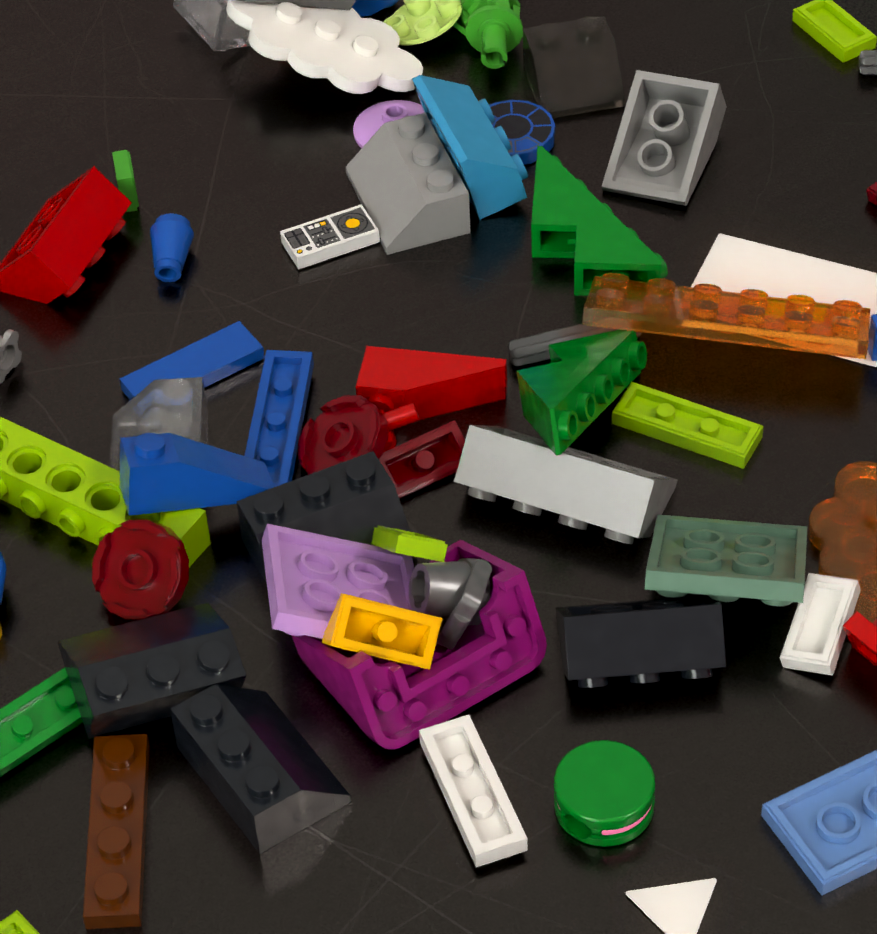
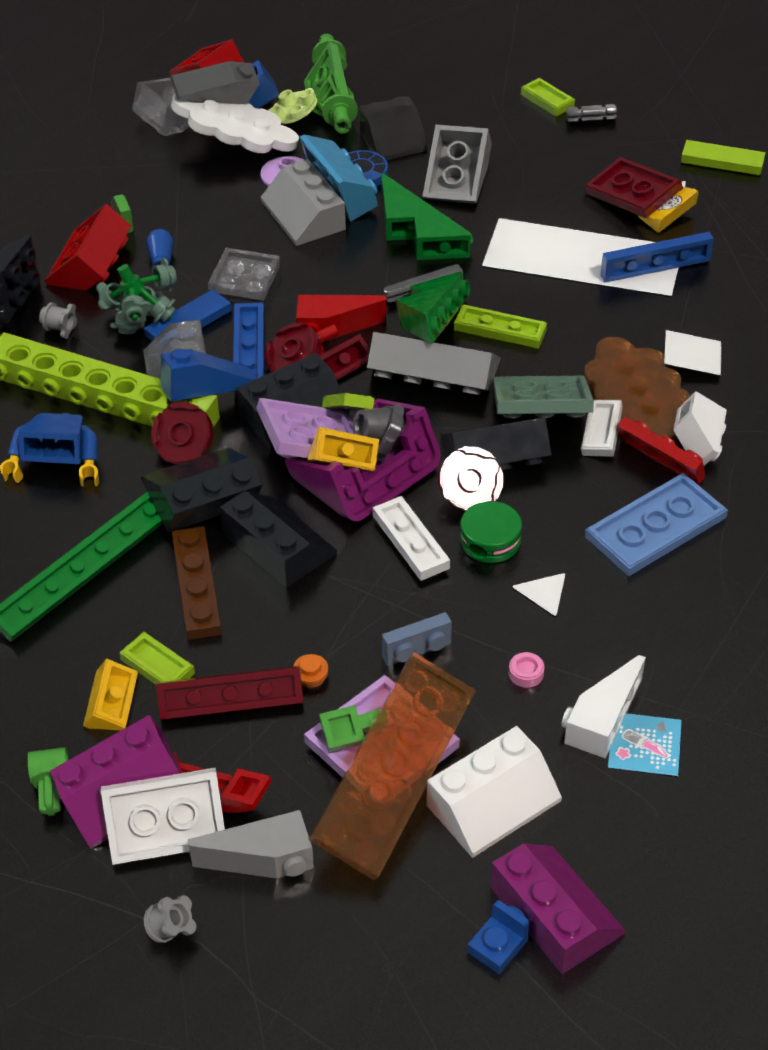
camera: 10 degrees left, 0 degrees up
tile [280,204,380,270] -> none
clear orange plate [582,273,870,359] -> none
none -> sand green plant [96,258,177,335]
none -> clear plate [208,248,280,300]
none -> tile [438,447,503,511]

